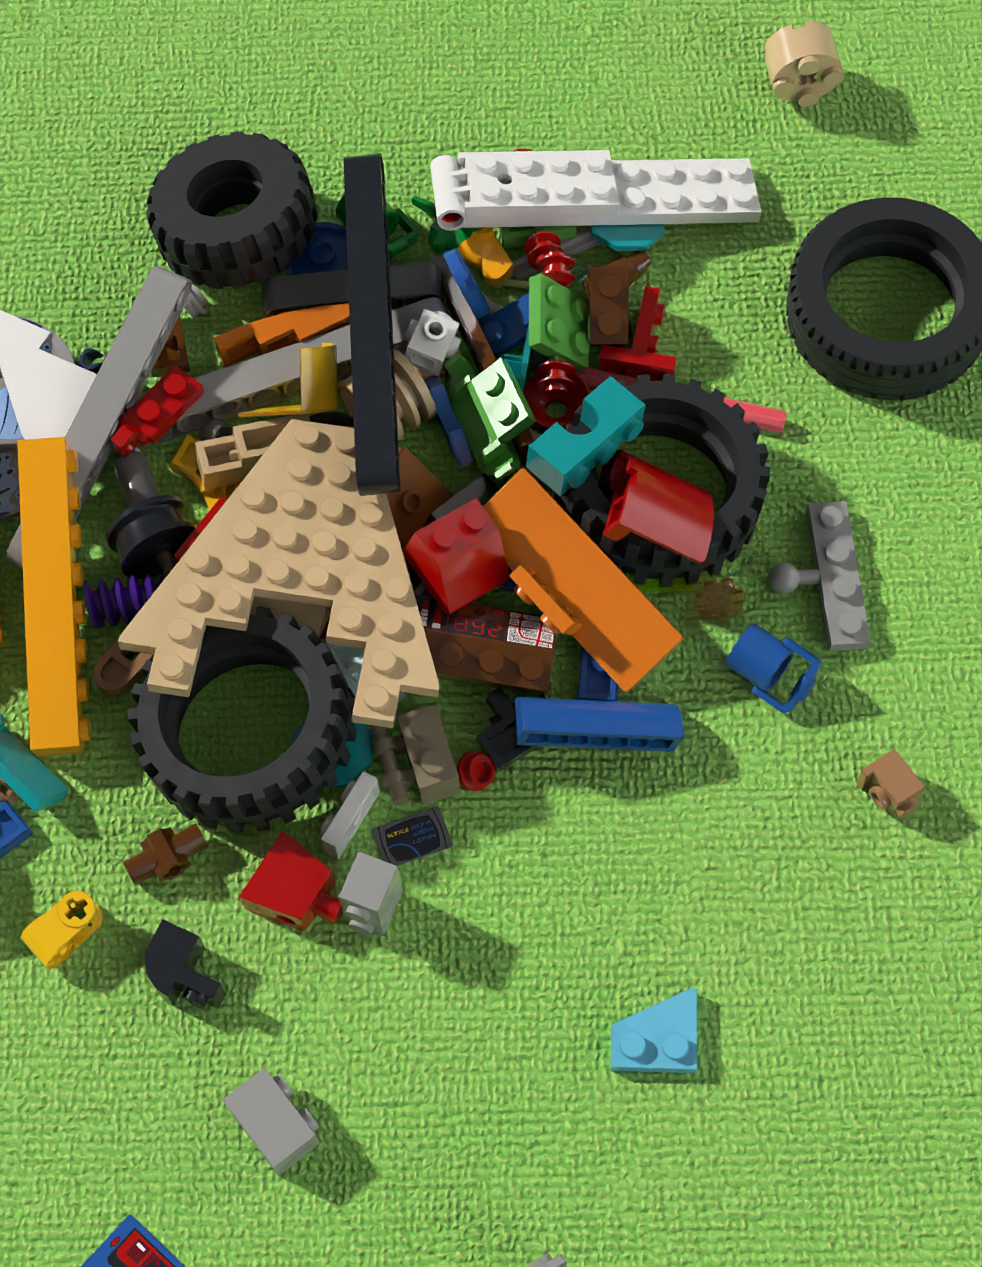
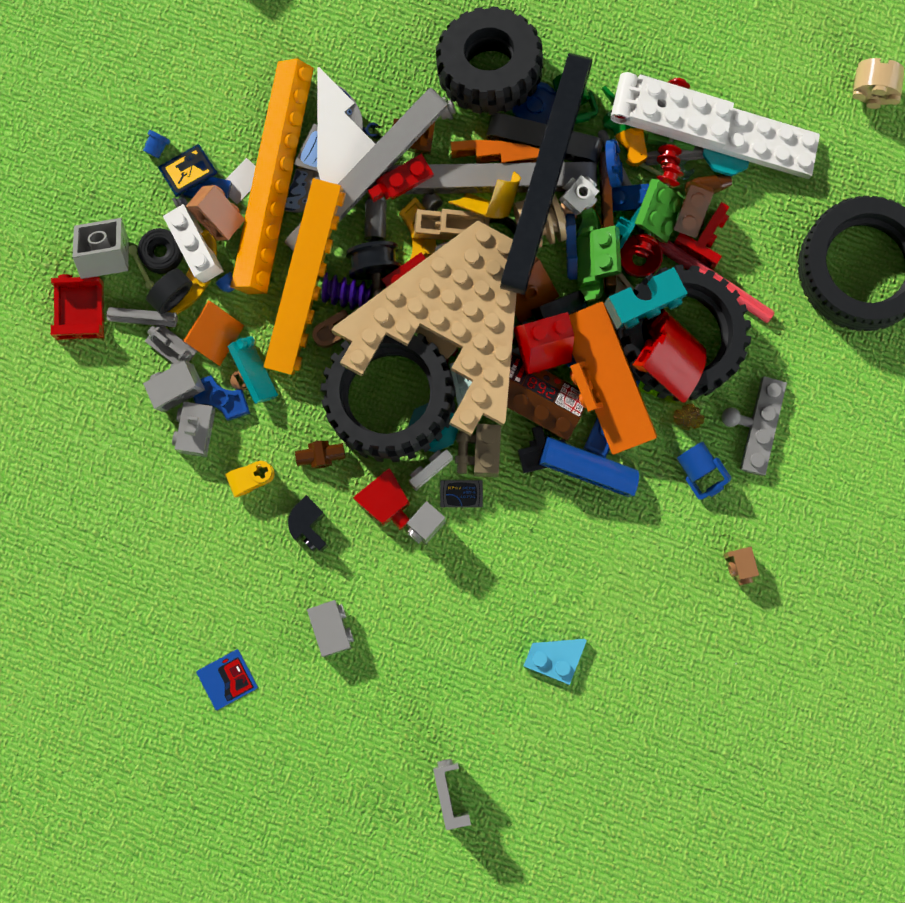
camera: 15 degrees right, 15 degrees up
red plate [456,751,495,791] -> none

